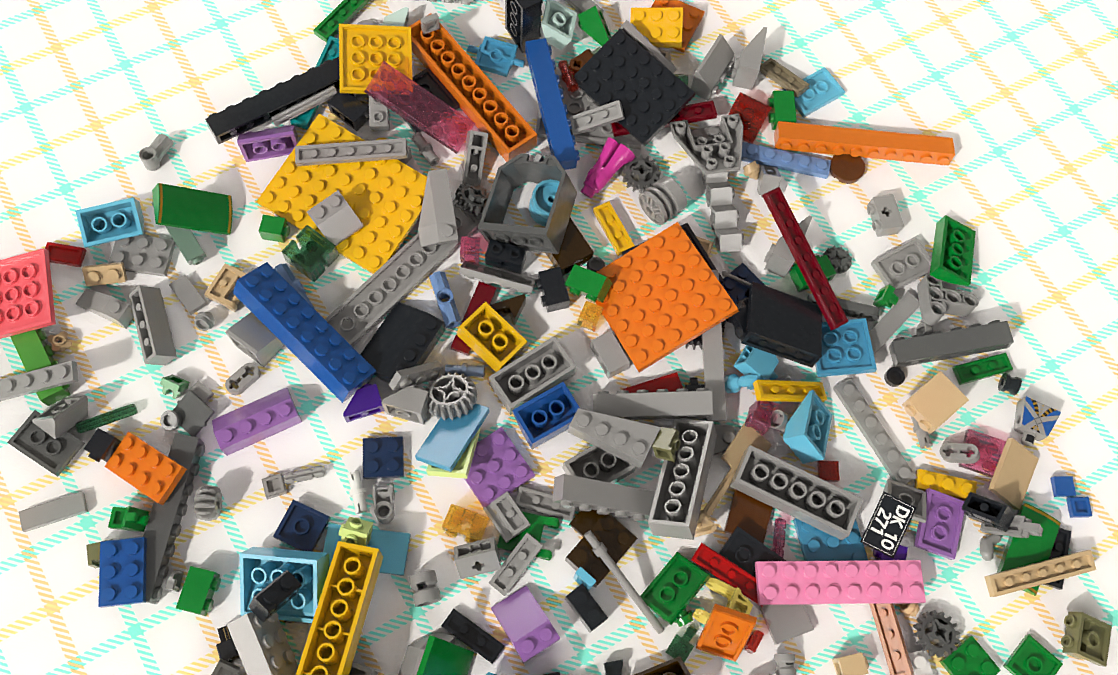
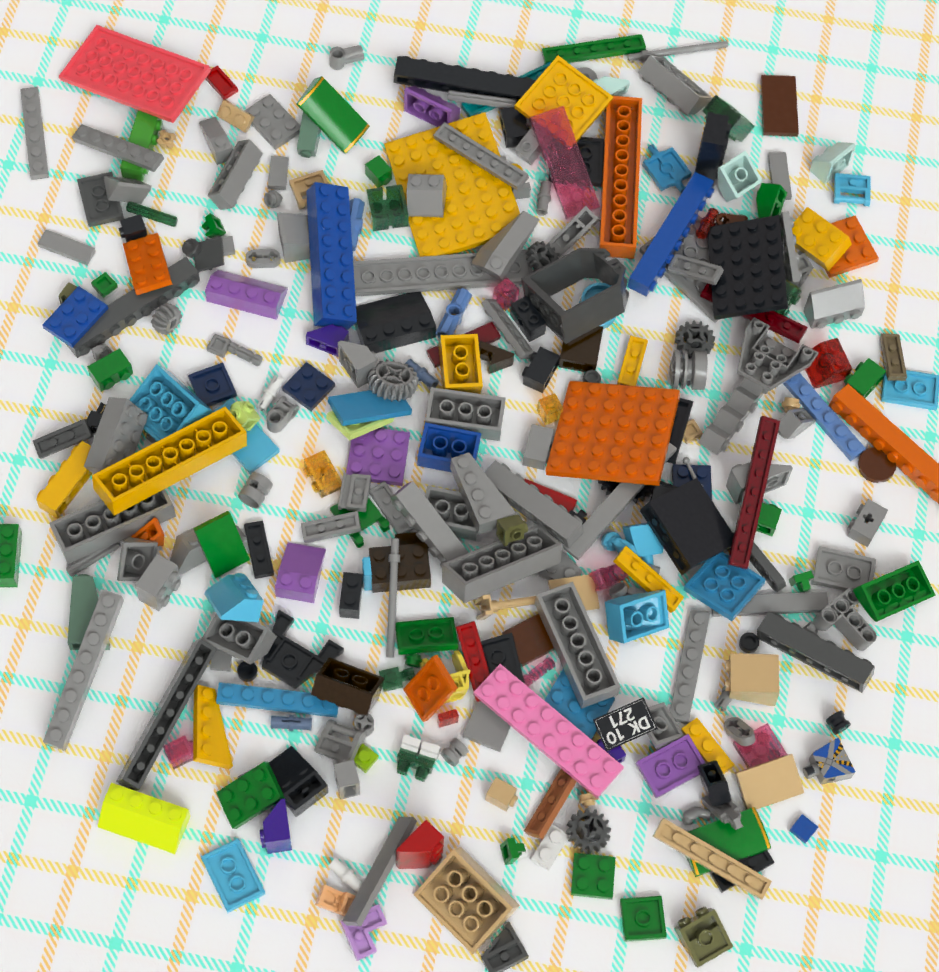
camera: 45 degrees right, 5 degrees down
medium azure slope [75,197,144,248] -> none
green tile [120,506,150,533] -> none
black brick [249,570,302,622] -> none
light grey plate [389,361,443,391] -> none
light grey tile [420,13,440,34] -> none
light grey brick [454,537,501,579] -> none
green brick [565,264,612,303] -> none
dark pink piece [580,137,636,199] -> none
light grey slope [730,27,768,90] -> none
clear red tile [817,460,840,482] -> none
dark grey gear [823,245,852,274] -> none
green tile [952,352,1013,385] -> none
blue tile [1066,497,1093,518] -> none

